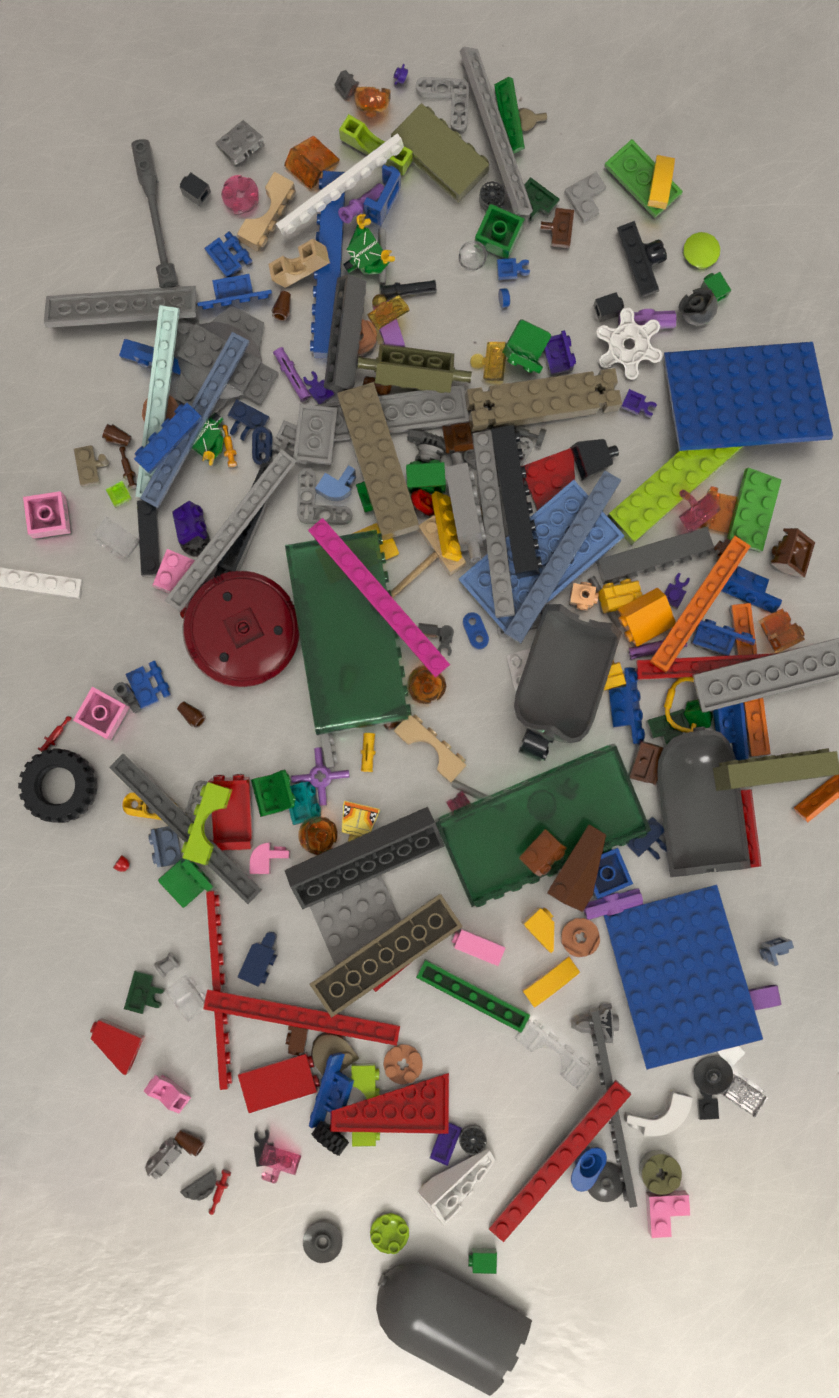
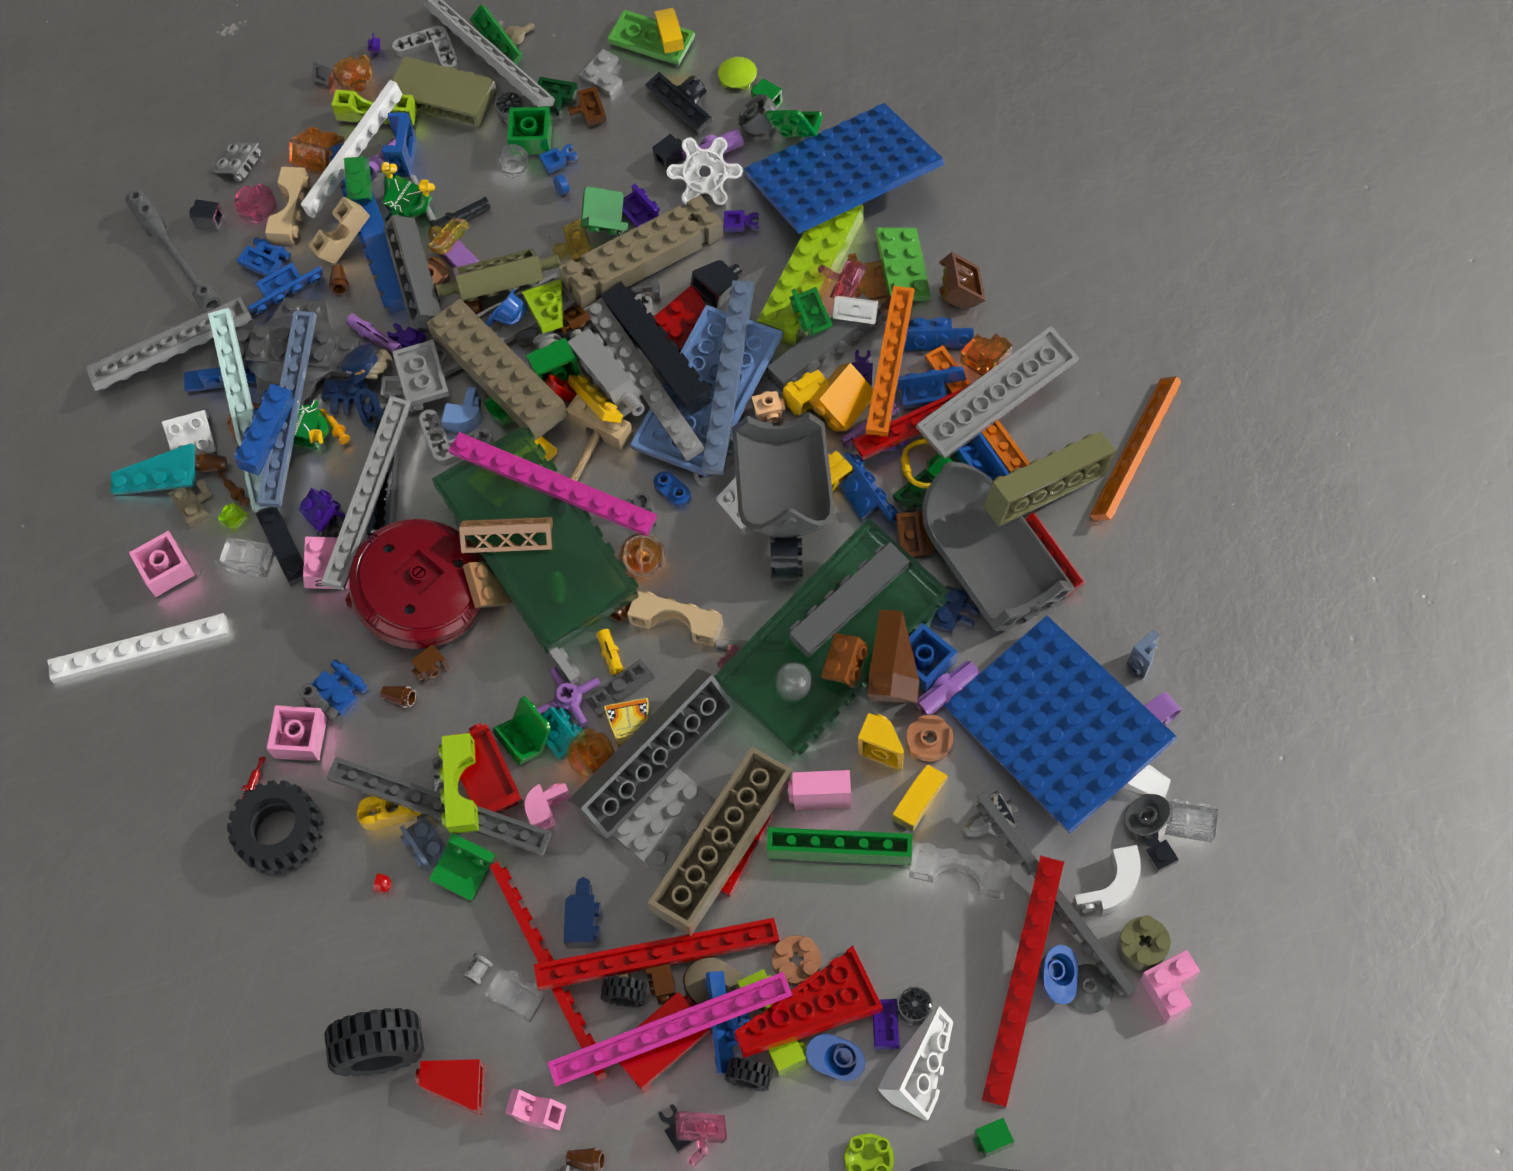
camera: 15 degrees left, 20 degrees down
dark green plate [124,970,166,1014] -> none
none -> teal wing [111,443,195,495]
none -> white bracket [162,410,217,454]
none -> black tyre [324,1008,425,1077]
none -> dark blue piece [339,343,392,384]
none -> green brick [344,156,373,202]
none -> reddish brown brick [411,645,450,682]
none -> medium nougat fence [459,517,553,553]
none -> medium nougat wing [463,562,511,608]
none -> blue piece [486,289,527,327]
none -> lime wing [522,279,563,333]
none -> dark pink plate [547,972,793,1086]
none -> dark grey plate [585,659,654,718]
none -> black tyre [600,976,647,1007]
none -> green bracket [765,110,823,138]
none -> clear hair [776,662,811,701]
none -> green bracket [789,287,833,337]
none -> dark grey brick [789,542,910,658]
none -> blue piece [806,1034,865,1081]
none -> white plate [833,296,878,324]

